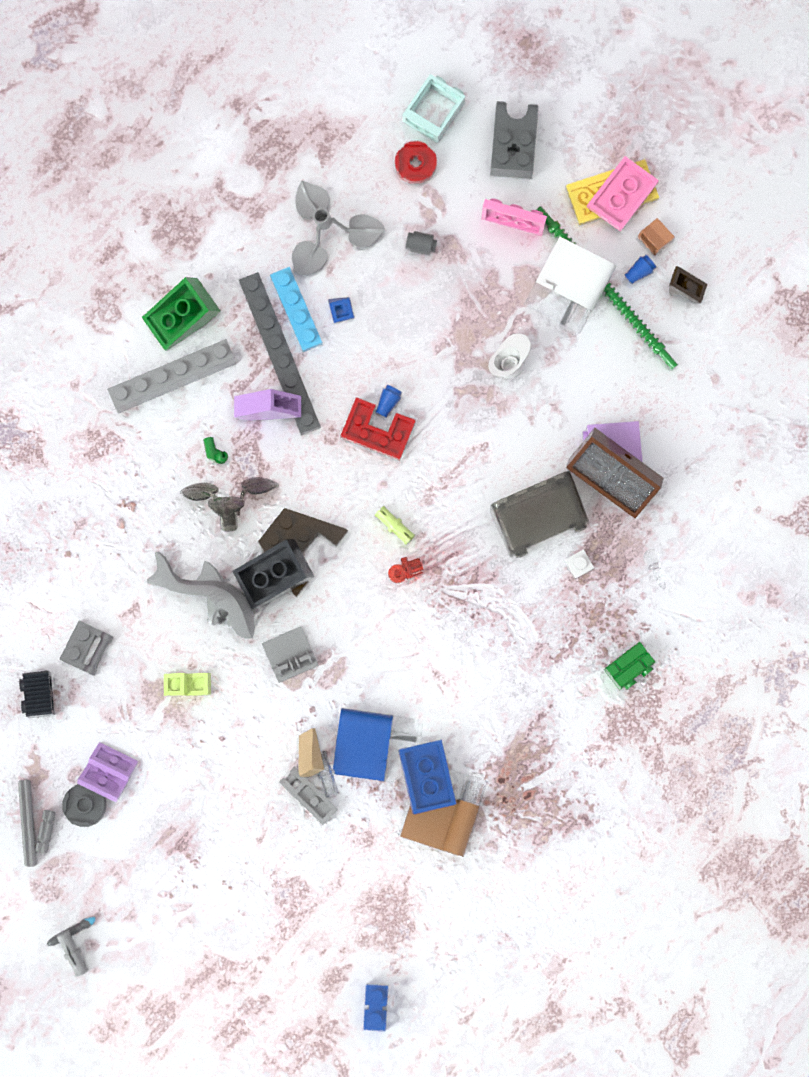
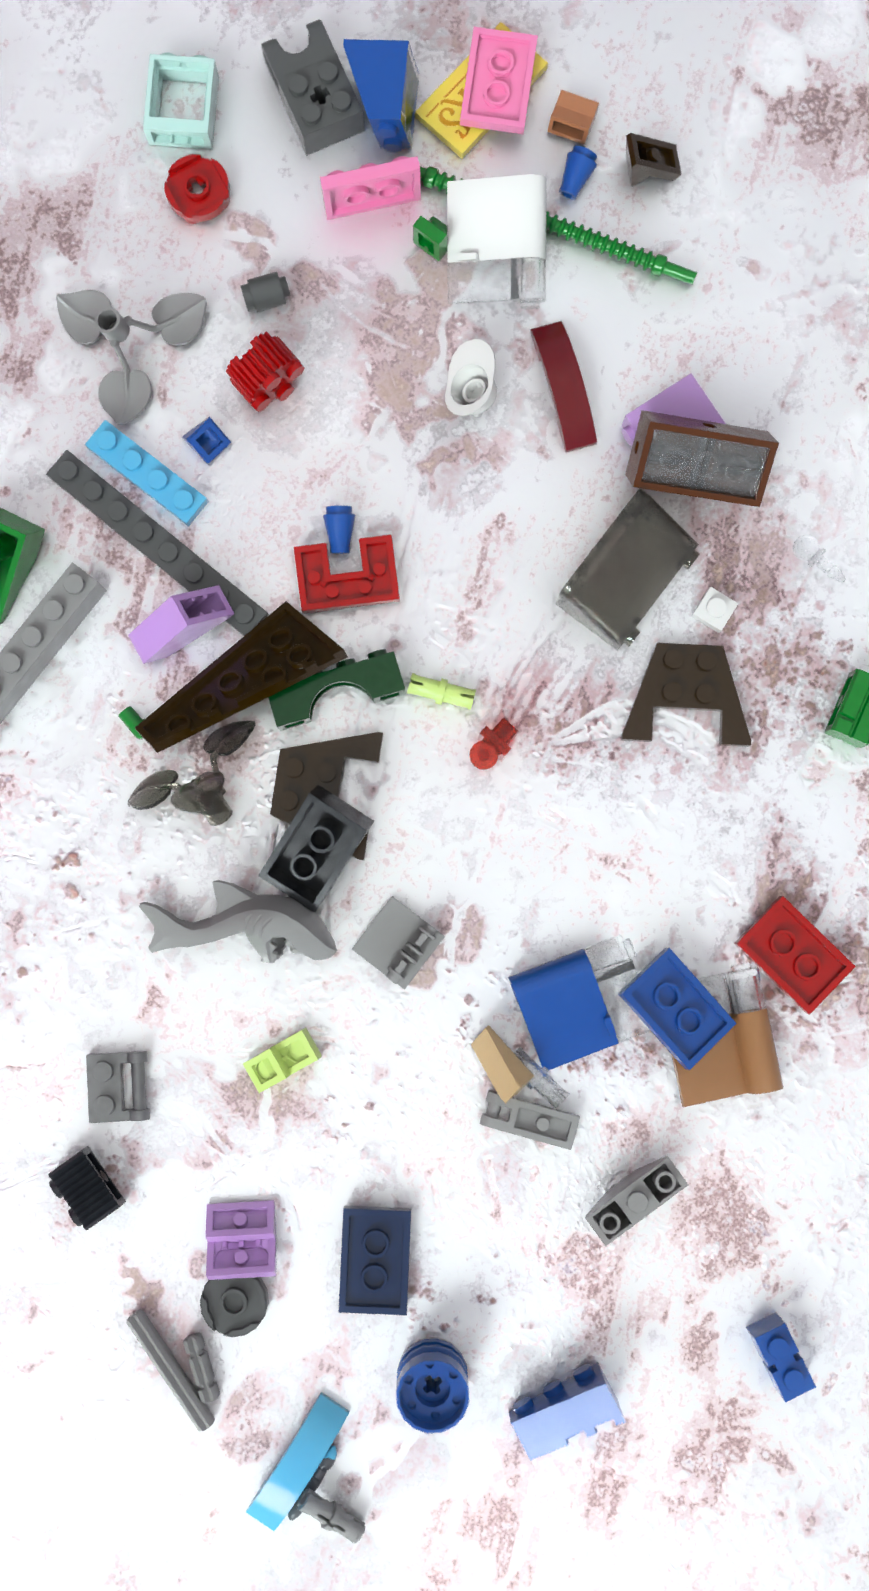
camera: 30 degrees left, 5 degrees up
none -> dark brown wing [135,601,348,753]
none -> red brick [226,331,305,412]
none -> medium azure slope [246,1392,349,1531]
none -> dark green arch [268,649,406,731]
none -> dark blue plate [338,1206,411,1316]
none -> blue slope [343,39,419,153]
none -> blue wheel [396,1338,469,1434]
none -> green bracket [413,216,448,261]
none -> wedge [509,1362,626,1461]
none -> dark red slope [530,321,597,453]
none -> light grey slope [585,1156,688,1246]
none -> dark brown wing [621,643,751,747]
none -> red plate [734,896,856,1015]

